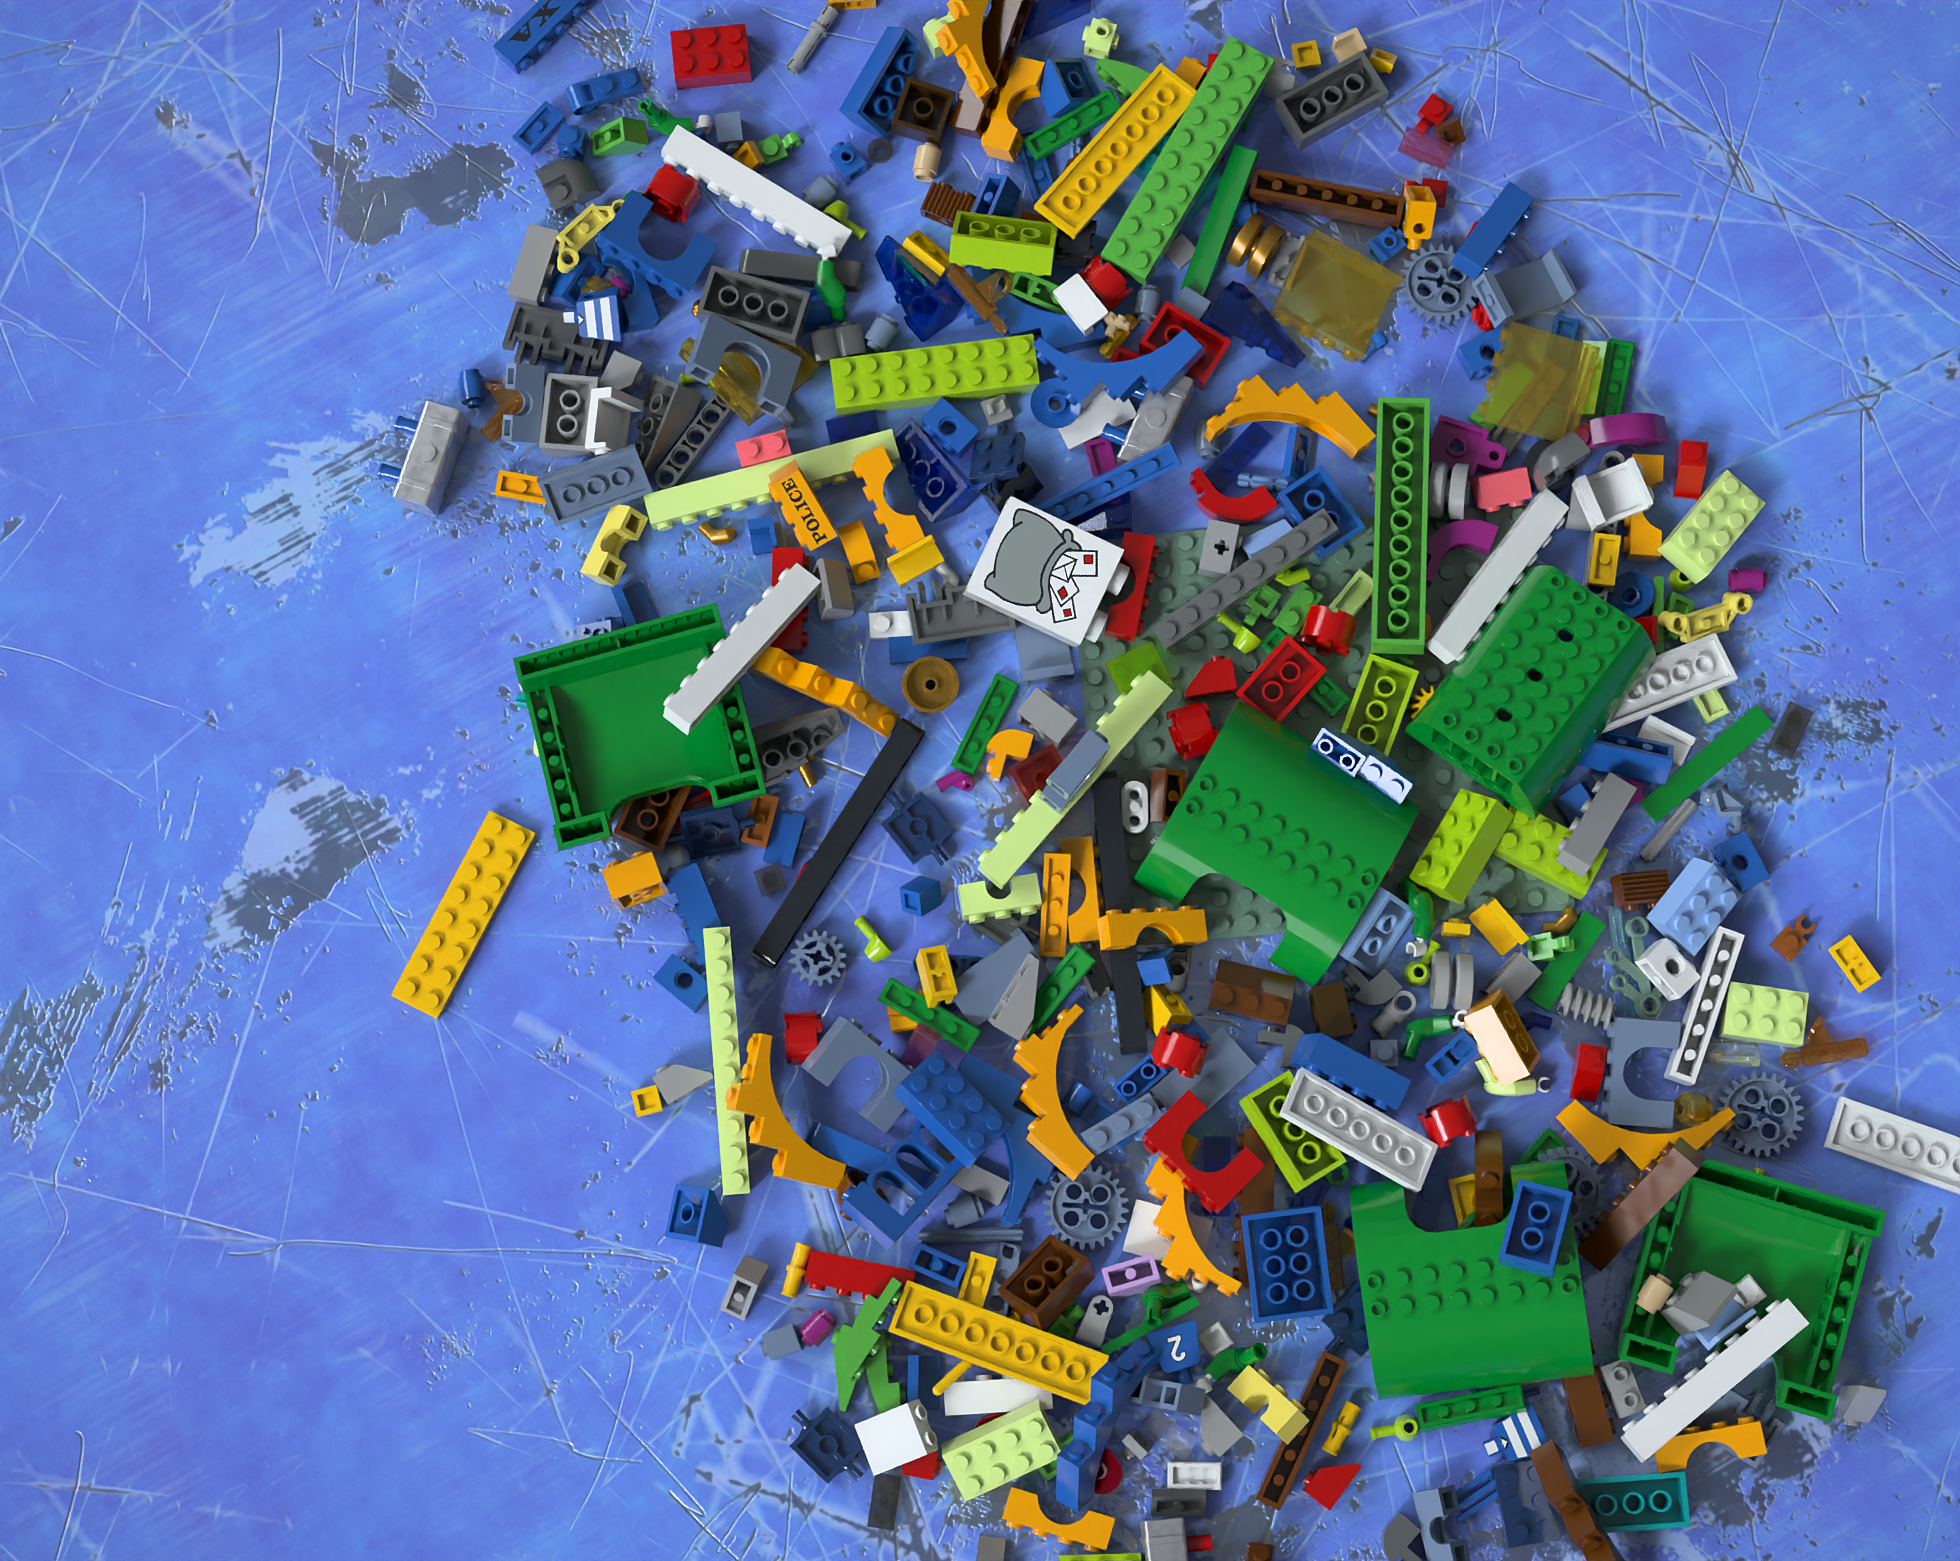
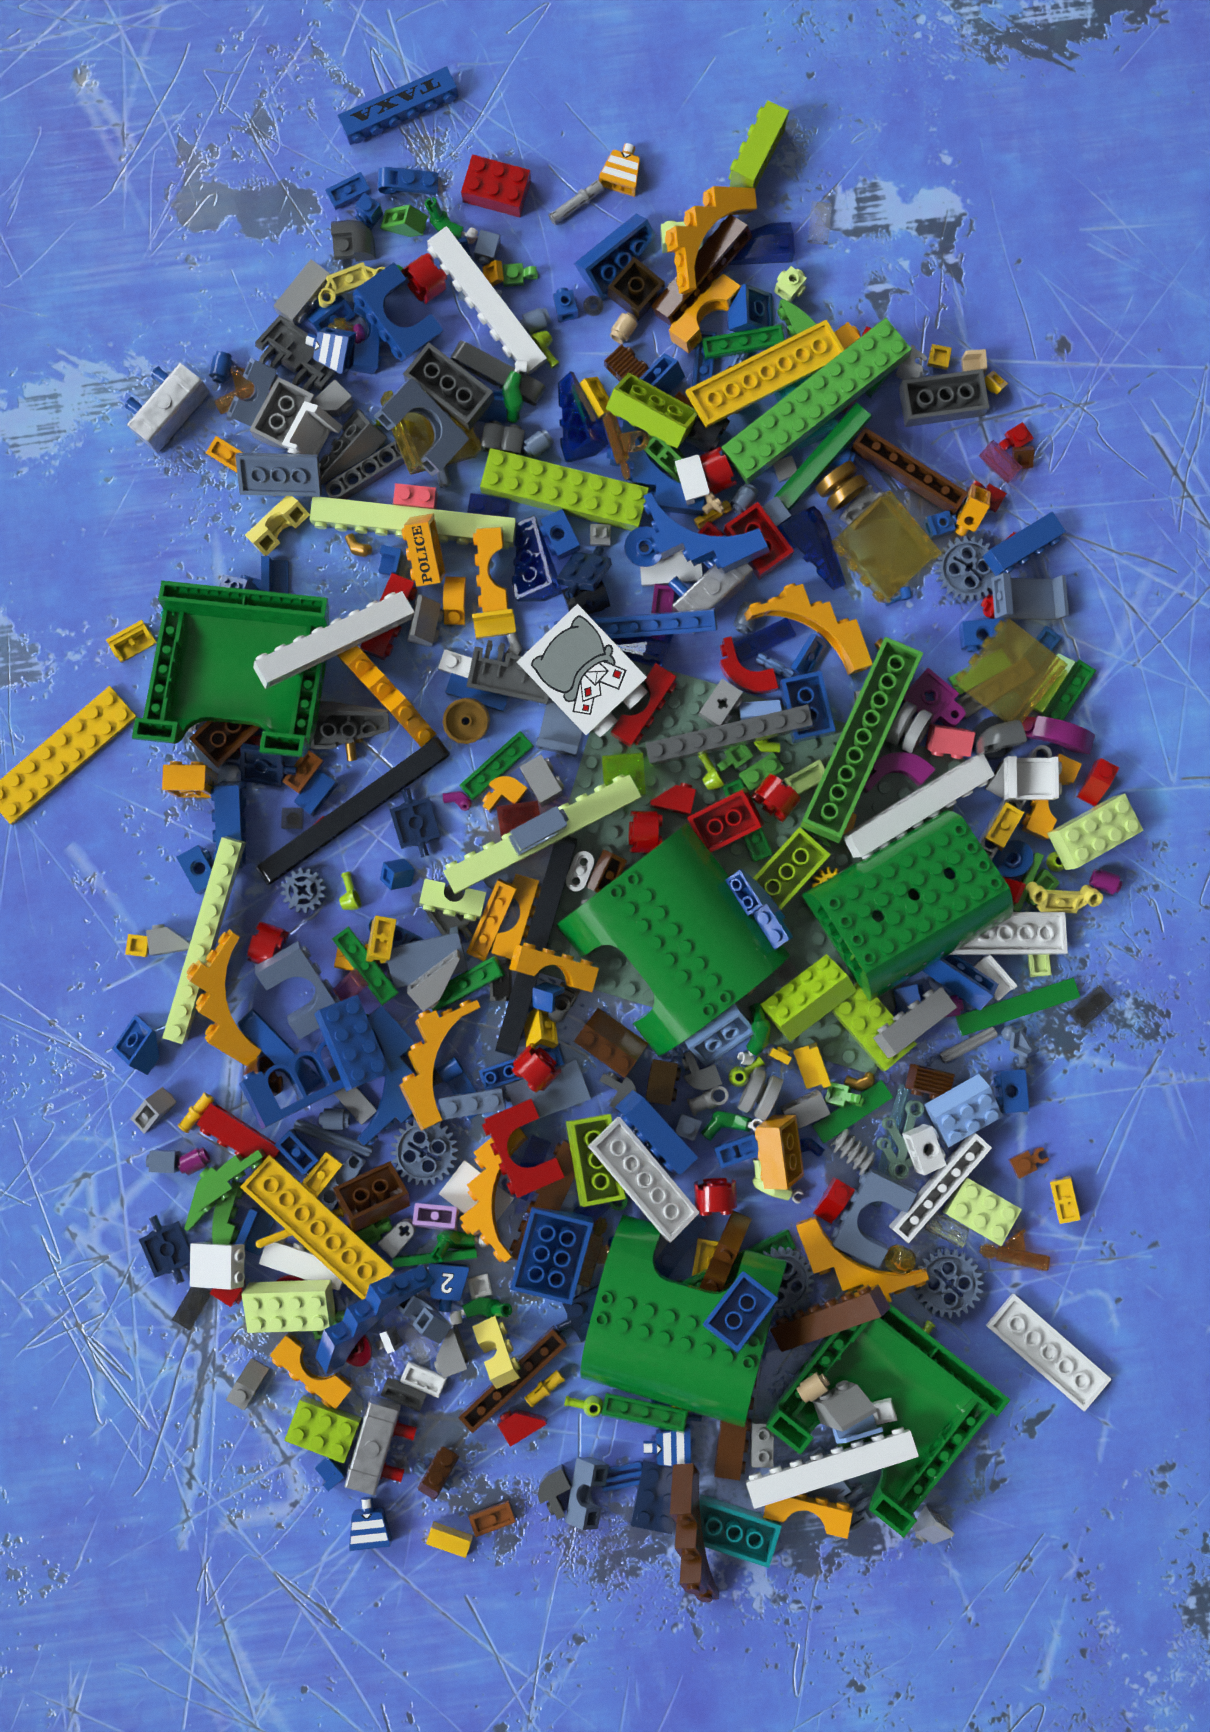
camera: 20 degrees right, 5 degrees up
none -> yellow hinge [106,620,157,663]

